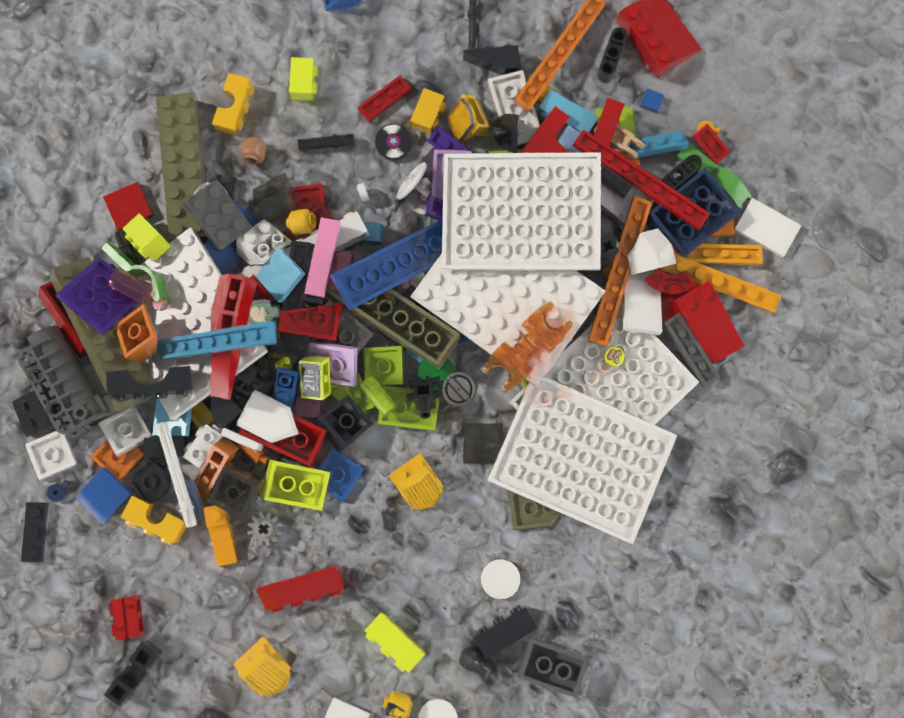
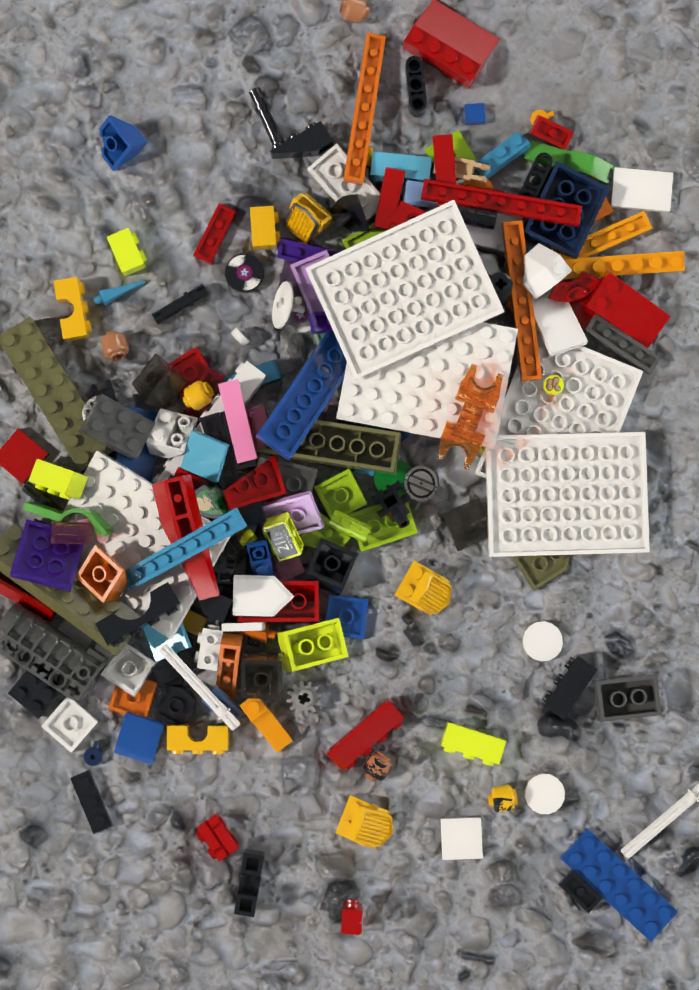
camera: 20 degrees left, 5 degrees up
none -> dark azure piece [93,280,145,306]
none -> head [362,751,392,782]

